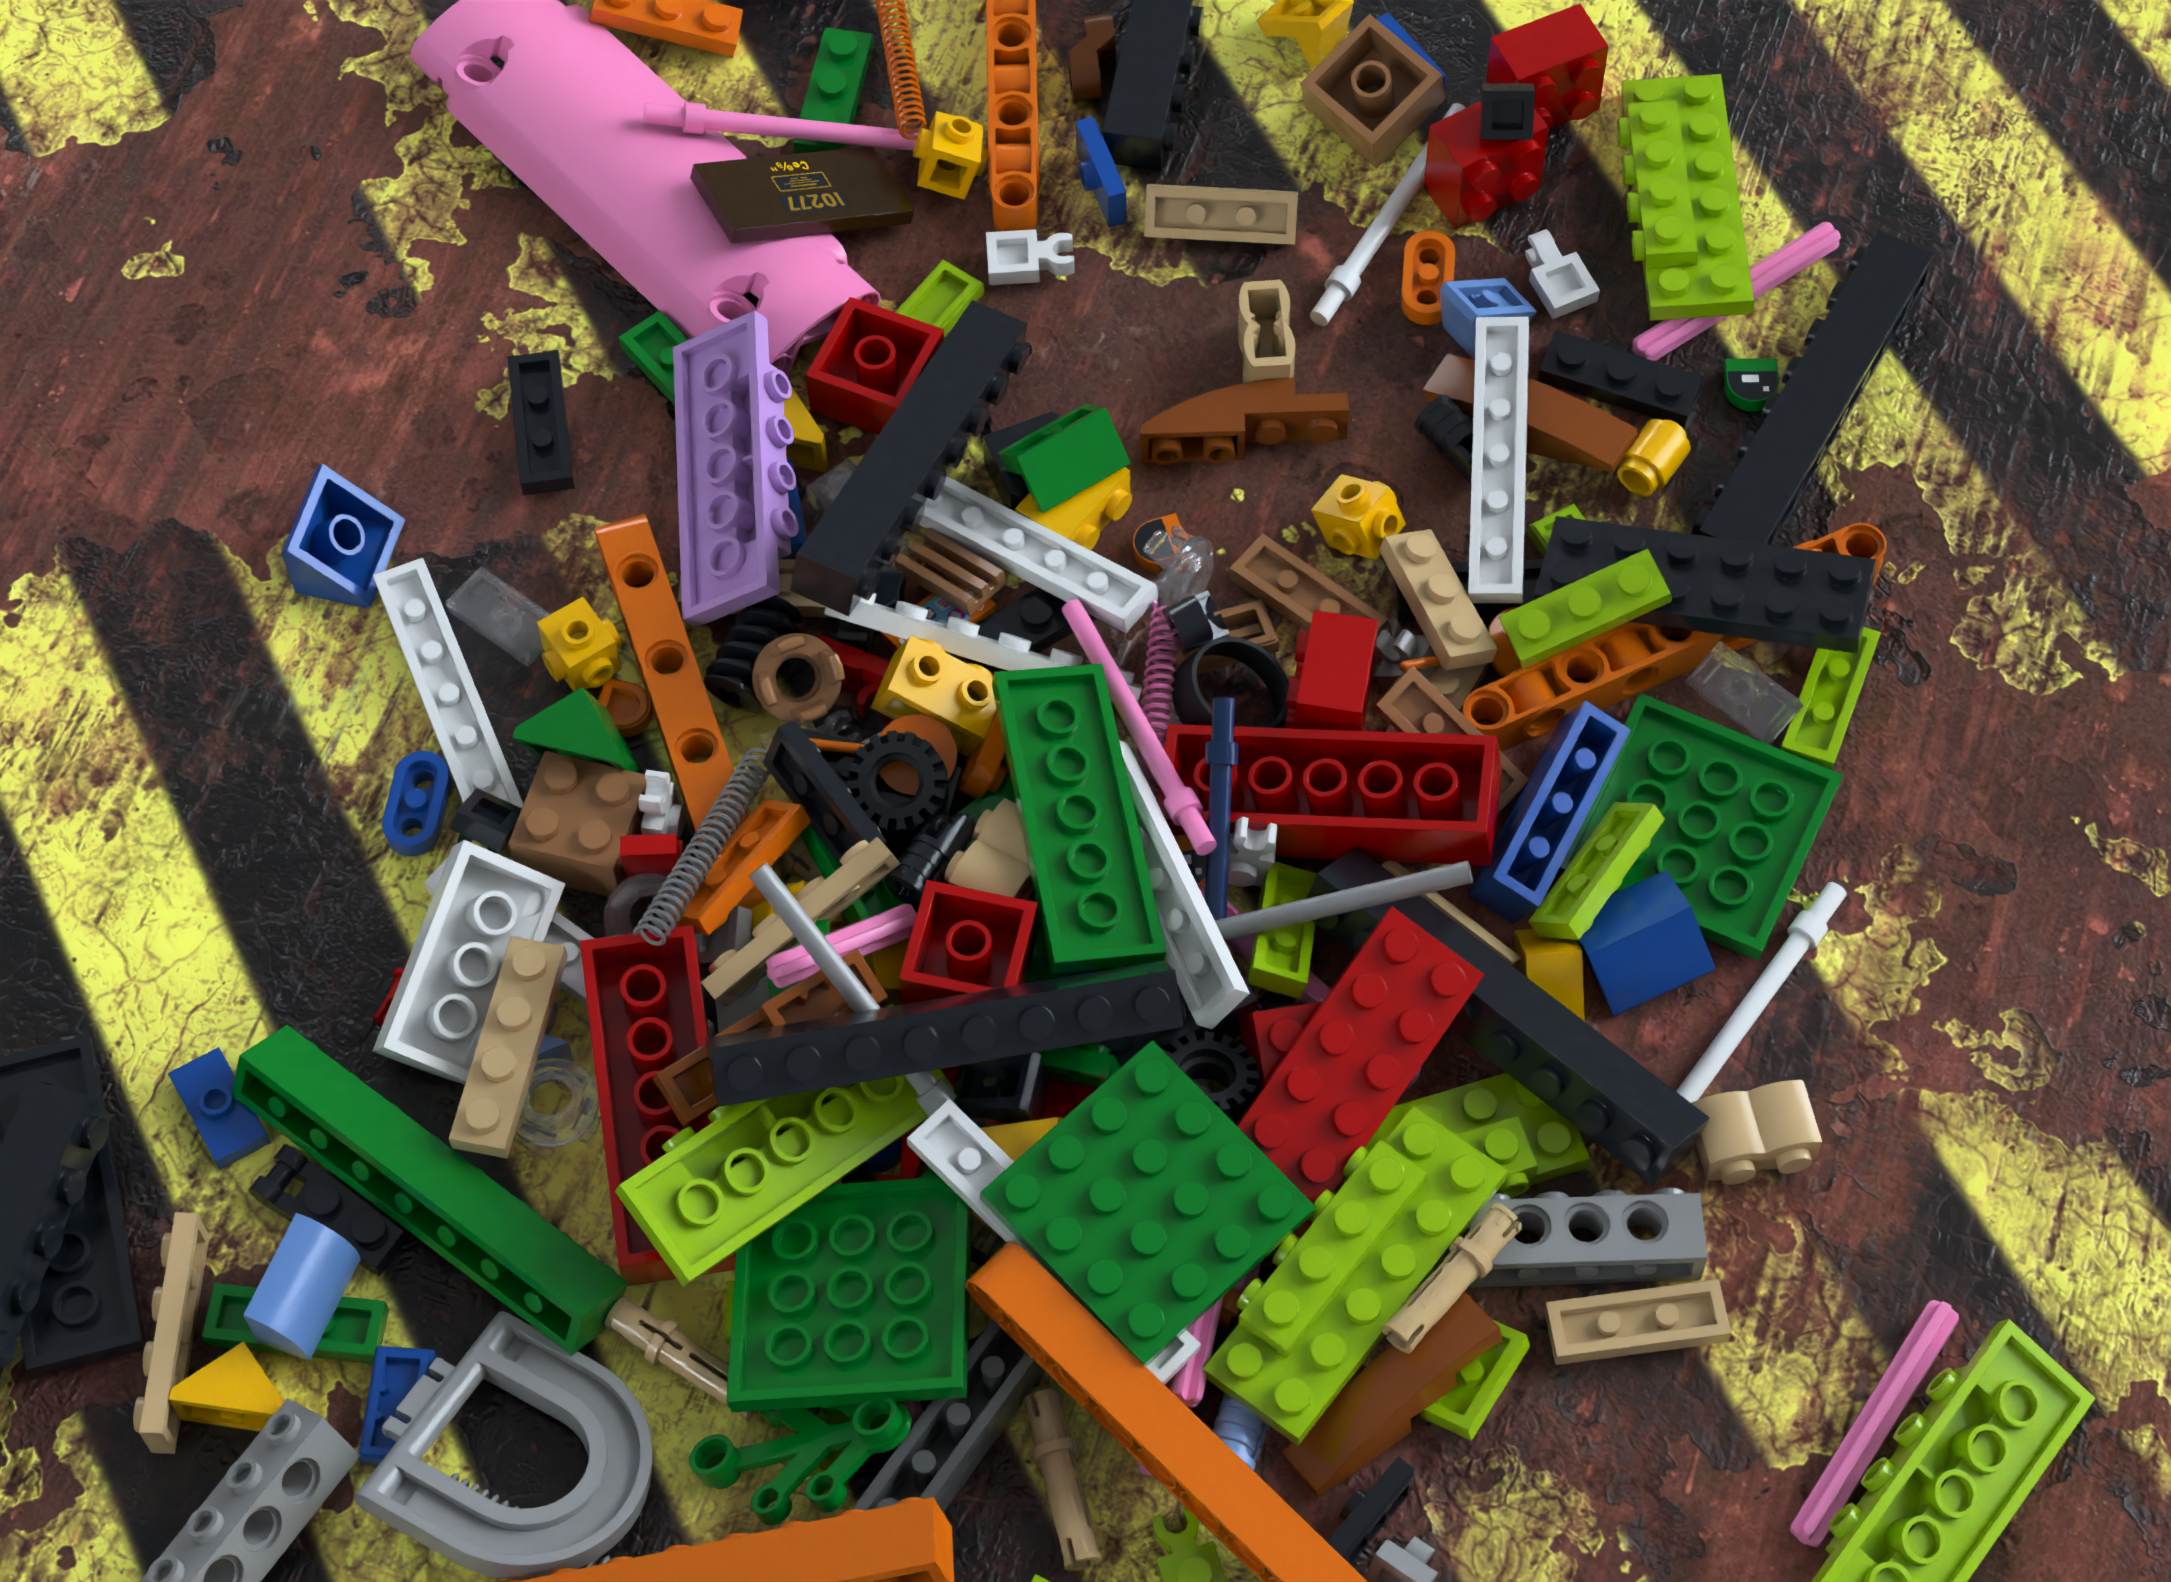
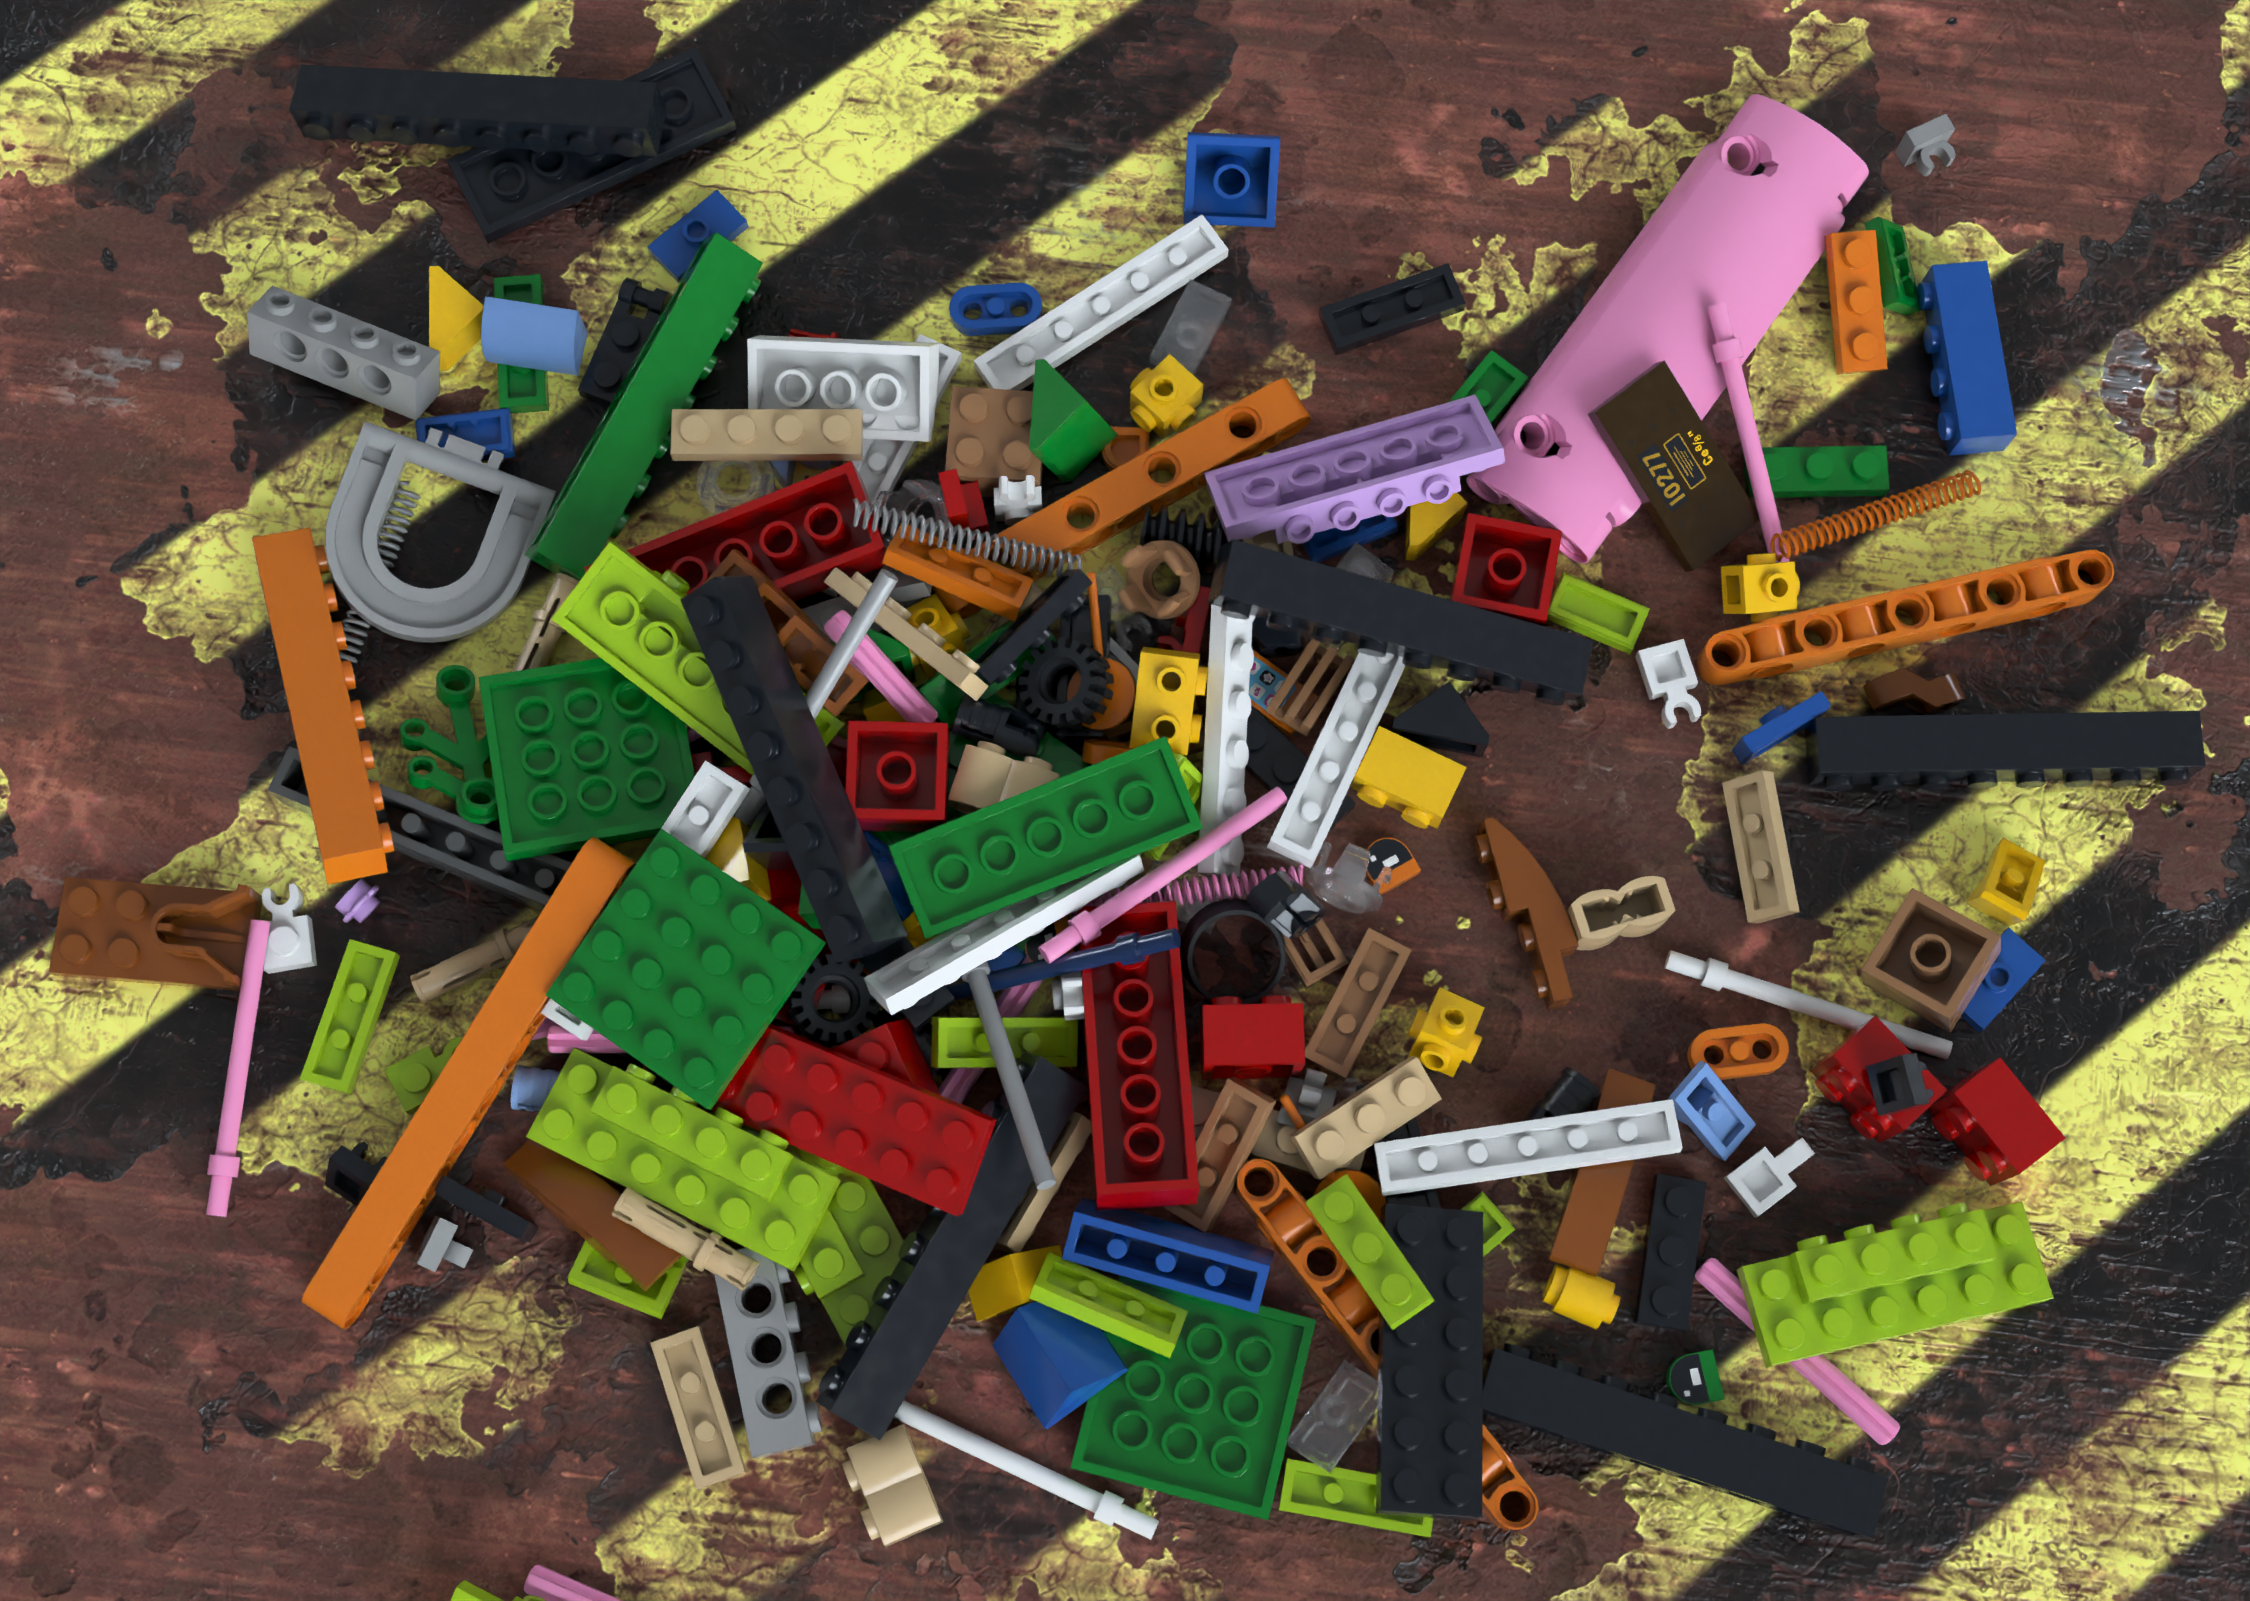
camera: 75 degrees right, 15 degrees up
tan plate [133,1212,210,1454] -> none
black tile [451,788,522,854] -> none
green panel [998,403,1131,513] -> none

